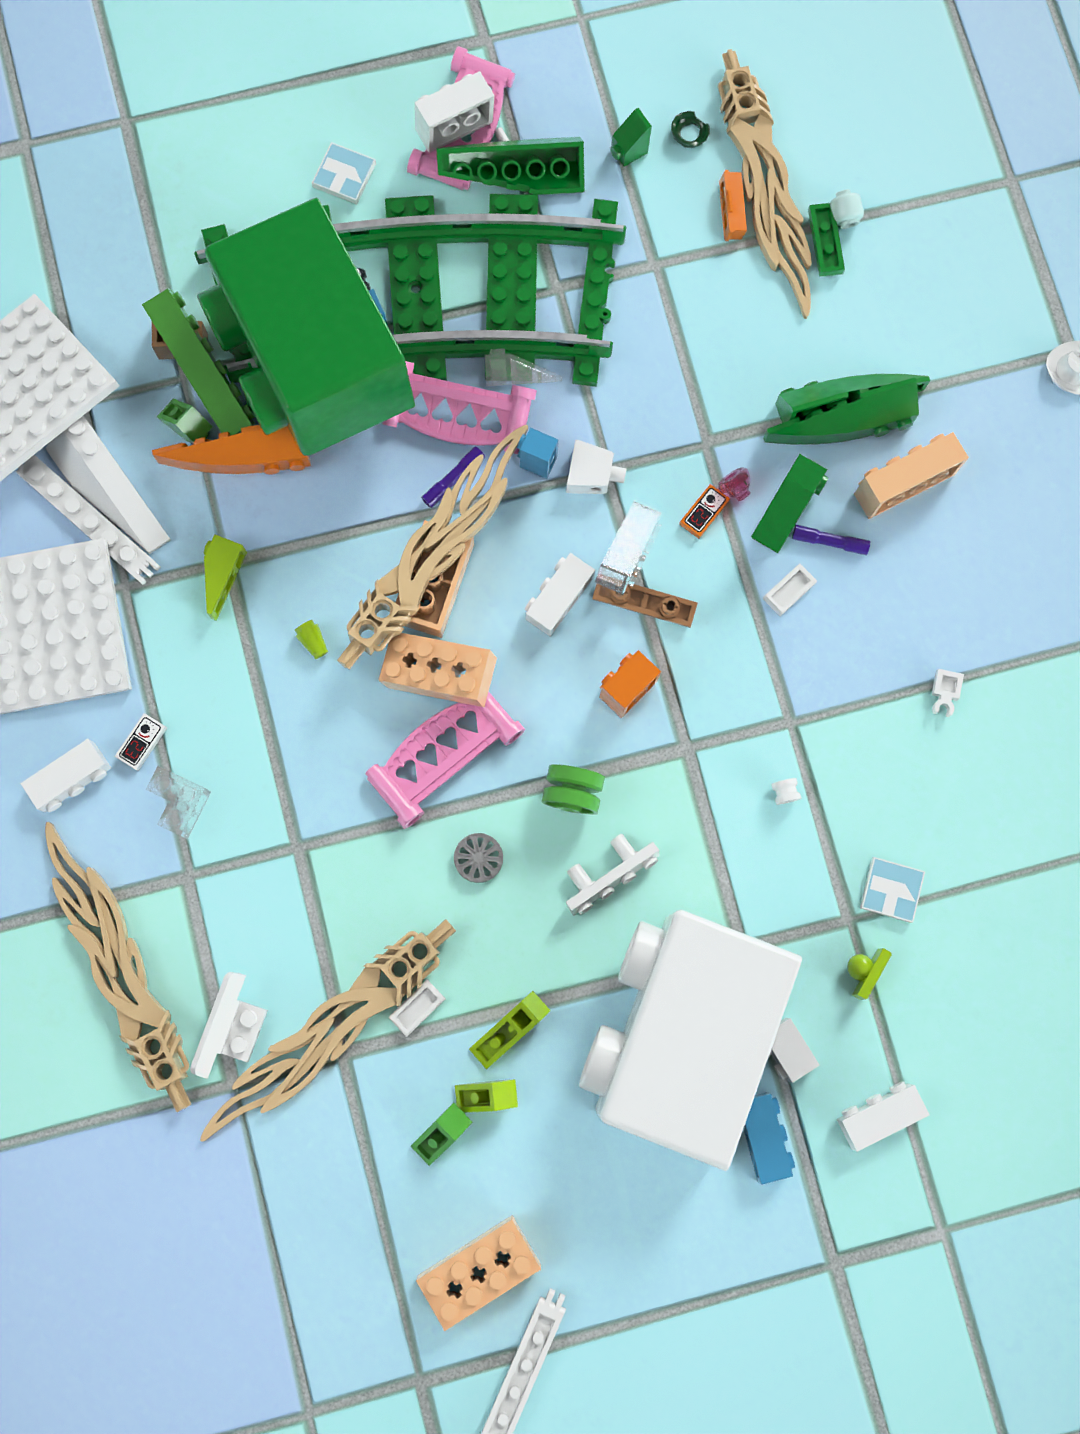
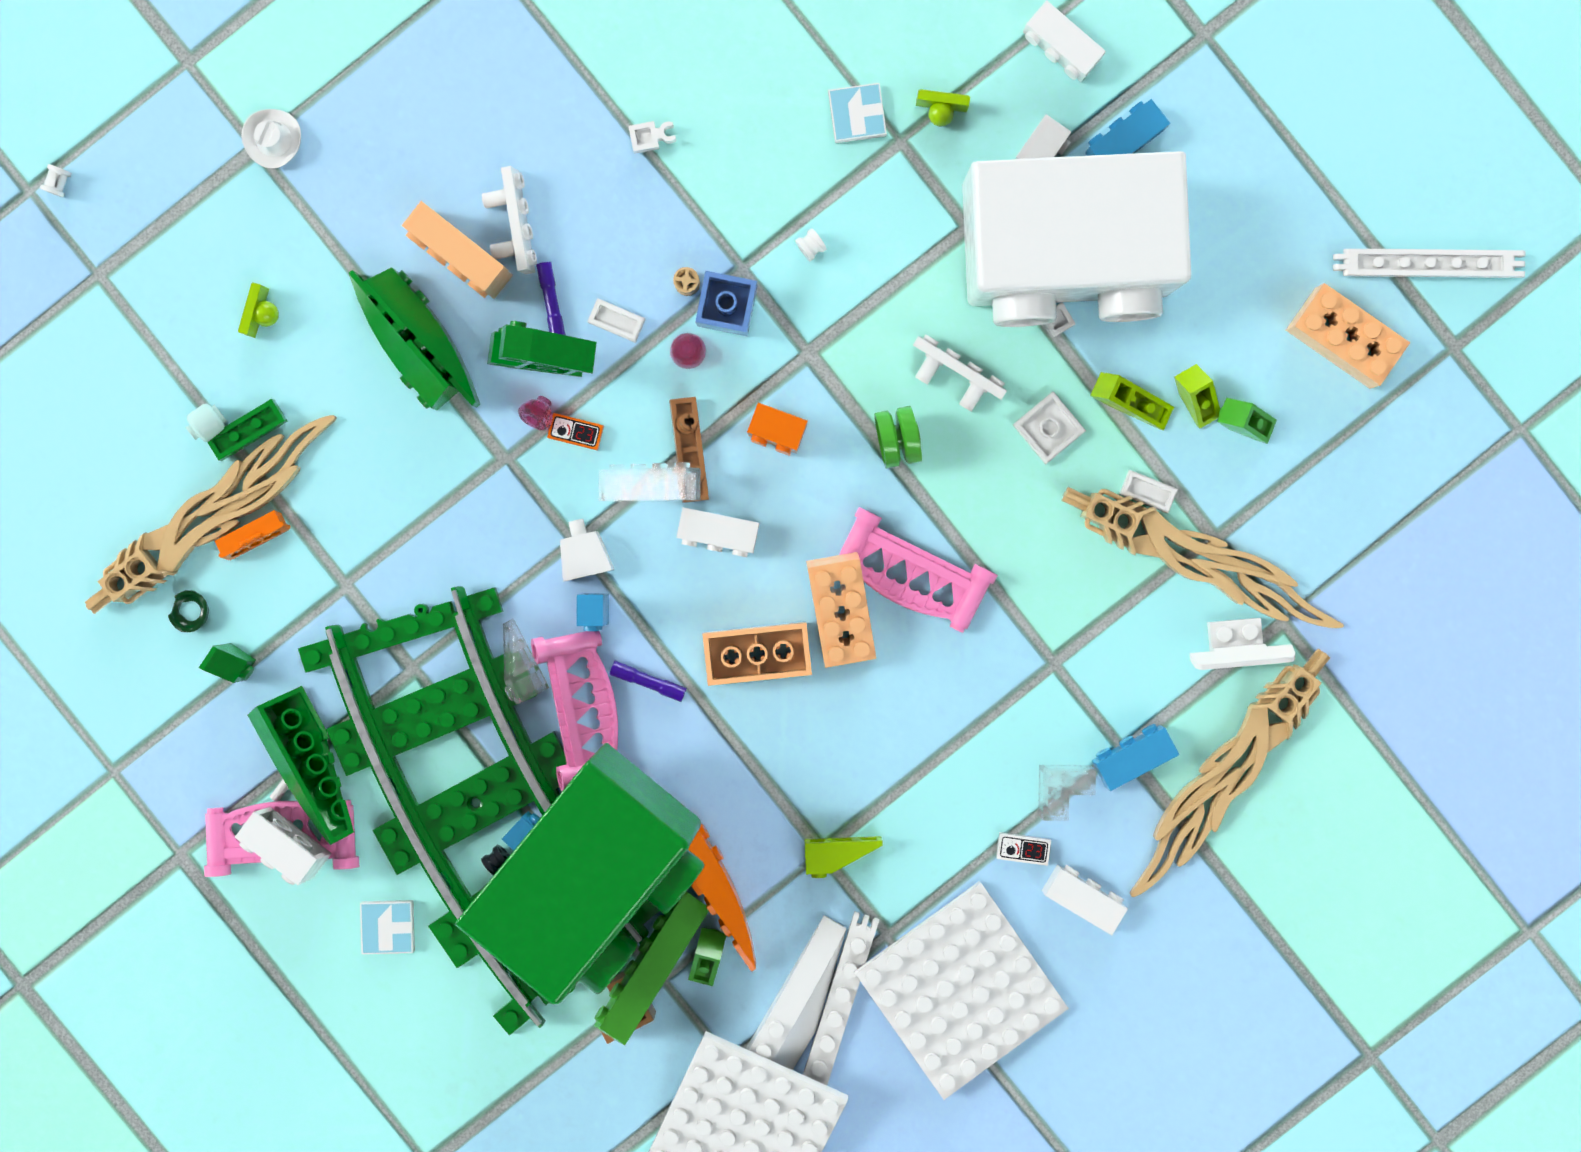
camera: 115 degrees left, 10 degrees up
lime cone [295,620,328,660] -> none
tan piece [337,425,528,670] -> none
light grey wheel [454,833,503,883] -> none
none -> lime tile [238,282,279,338]
none -> white plate [482,166,537,274]
none -> clear pink brick [670,333,706,369]
none -> tan wheel [673,267,700,296]
none -> medium blue brick [695,271,758,337]
none -> white tile [1013,392,1086,464]
none -> white tile [1044,302,1076,339]
none -> dark azure brick [1092,724,1179,791]

